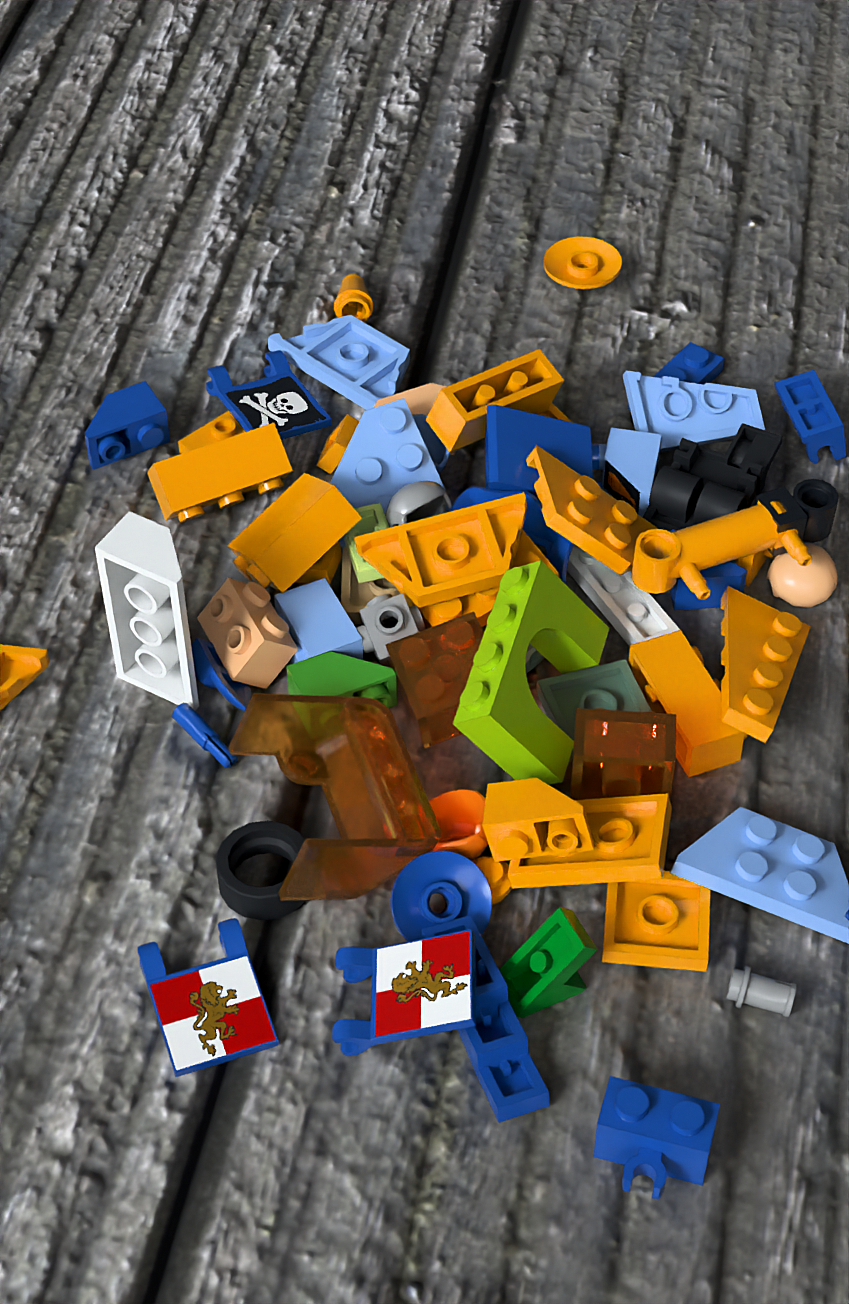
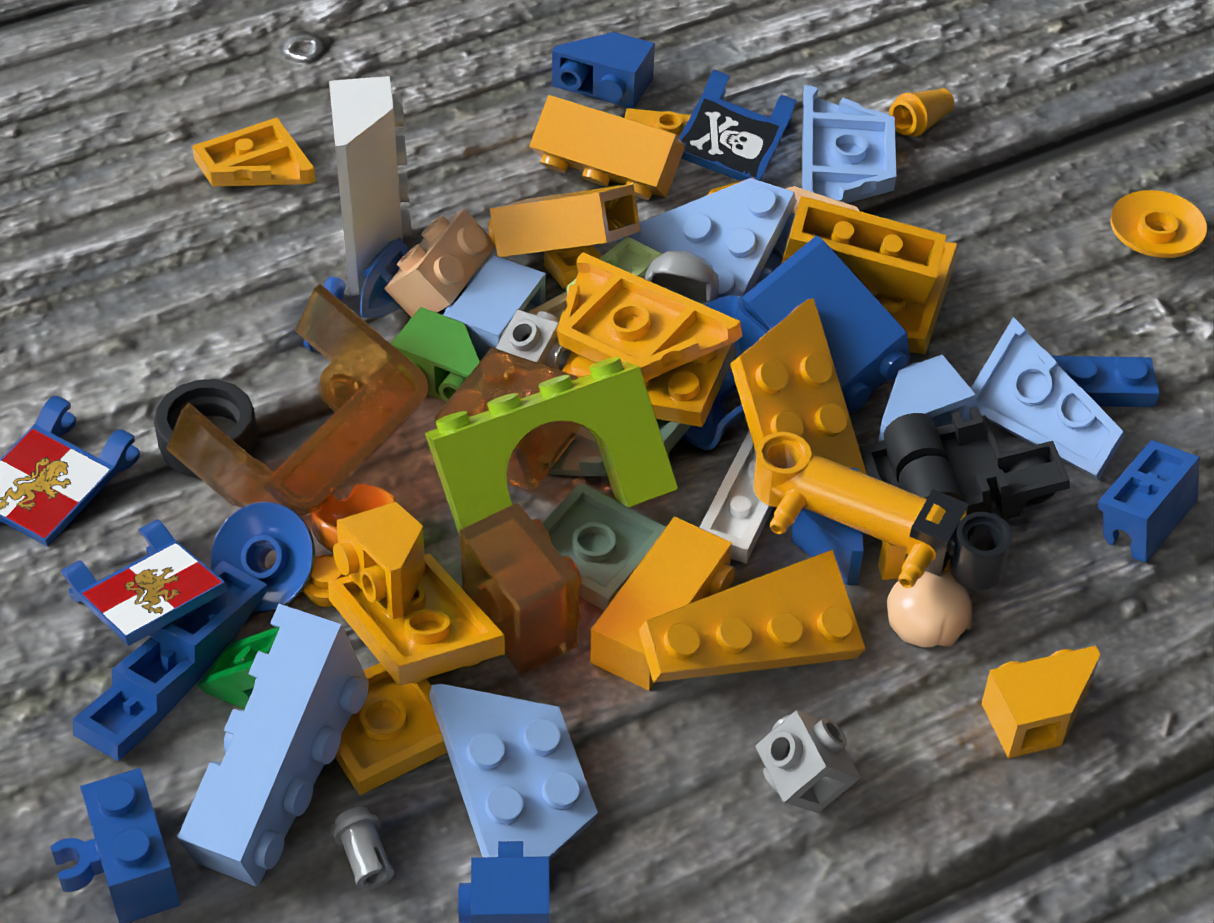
camera: 50 degrees right, 0 degrees up
none -> light blue wedge [177,604,369,887]

